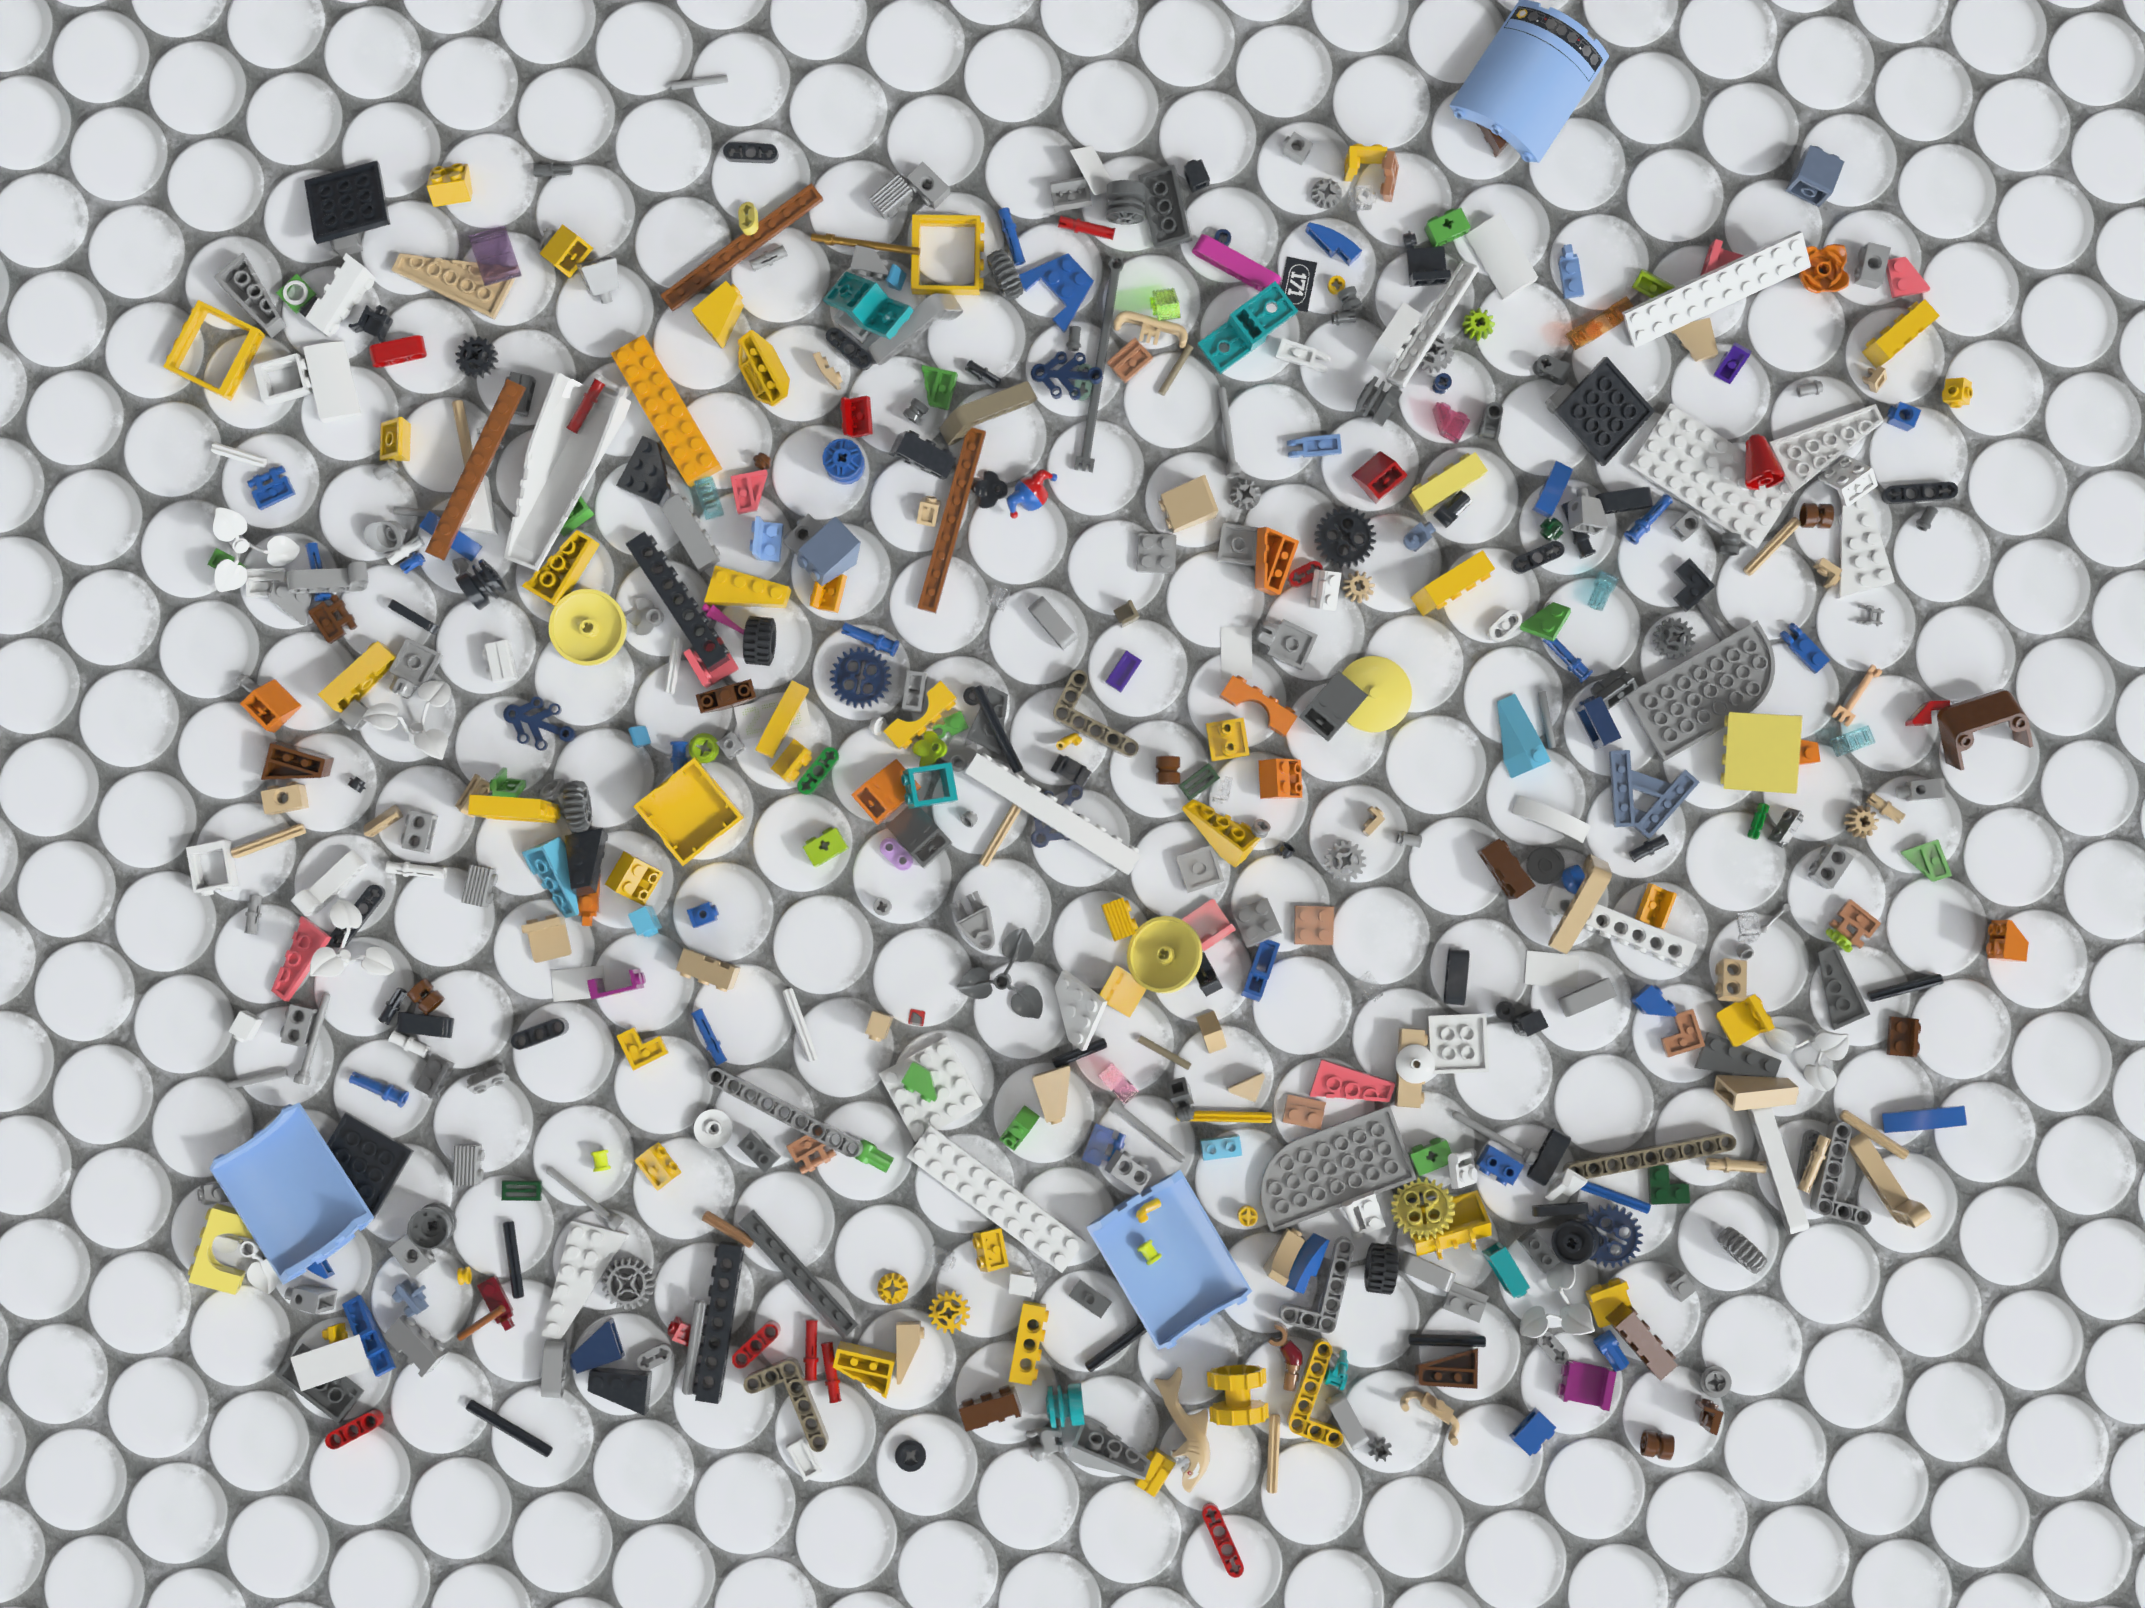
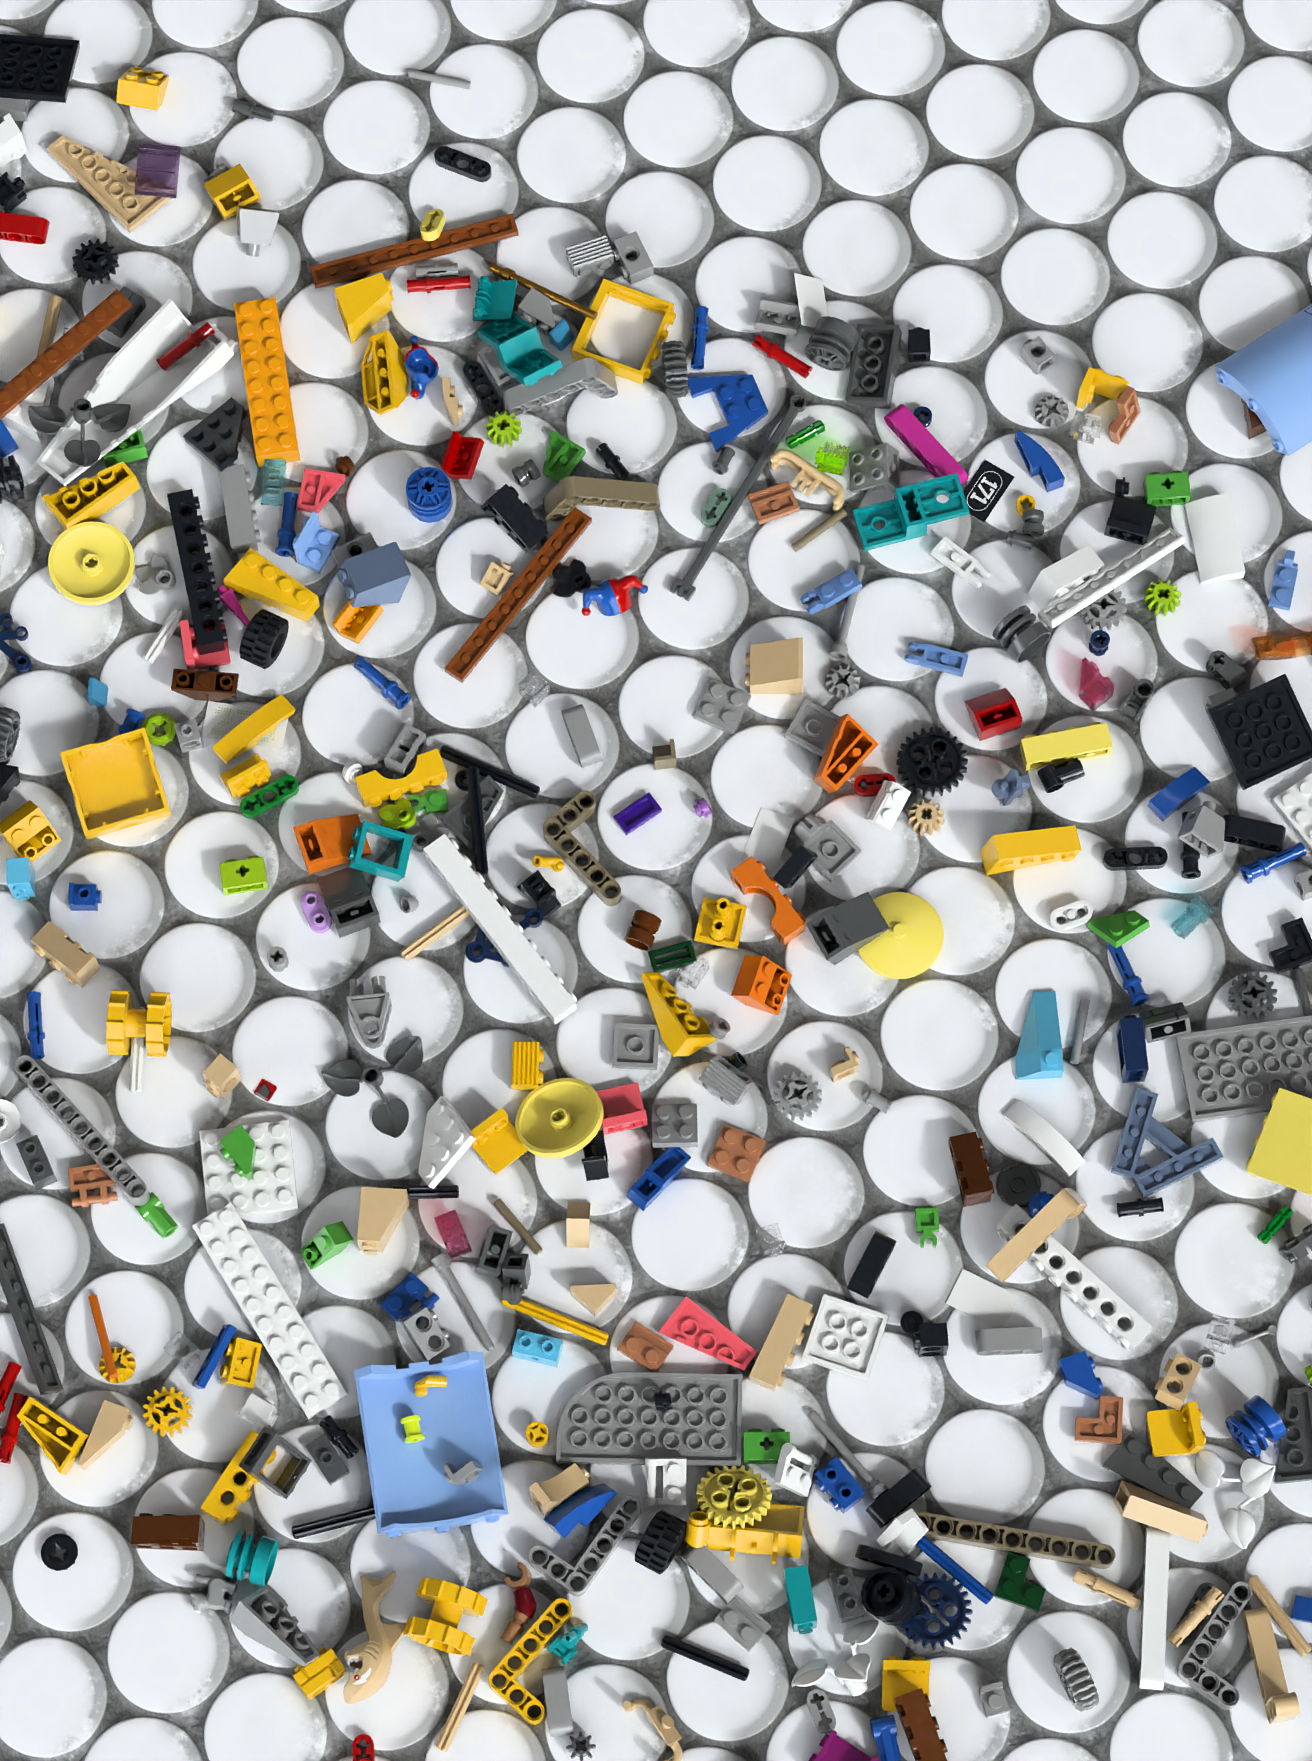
camera: 25 degrees right, 15 degrees down
dark blue gear [829,647,892,709] -> none
dark blue plant [1031,351,1103,400] -> none
white dish [1396,1044,1435,1083] -> none
reddish brown wedge [1415,1348,1478,1389] -> none
dark green gear [1540,517,1564,541] -> none
light orange bracket [1635,883,1677,929] -> none
none -> dark grey plant [28,399,131,467]
none -> orange bar [88,1294,118,1379]
none -> yellow piece [106,990,172,1057]
none -> blue tile [192,1324,237,1389]
none -> dark grey window [239,1427,312,1499]
none -> blue pin [275,492,298,557]
none -> black pin [319,1415,359,1459]
none -> blue piece [404,335,439,400]
none -> red pin [407,275,471,293]
none -> black axle [439,745,540,798]
none -> light grey bracket [443,1460,483,1486]
none -> teal hinge [473,276,517,321]
none -> dark grey brick [474,1224,513,1278]
none -> lime gear [486,410,522,448]
none -> black plate [654,1389,672,1412]
none -> yellow brick [685,1511,710,1548]
none -> medium lavender plate [693,798,712,818]
none -> light grey brick [699,1055,754,1106]
none -> black slope [774,846,818,889]
none -> green axle [786,420,825,449]
none -> medium blue hinge [800,568,863,615]
none -> light grey bracket [849,443,900,493]
none -> bright green plate [915,1208,939,1248]
none -> blue wheel [1225,1395,1287,1458]

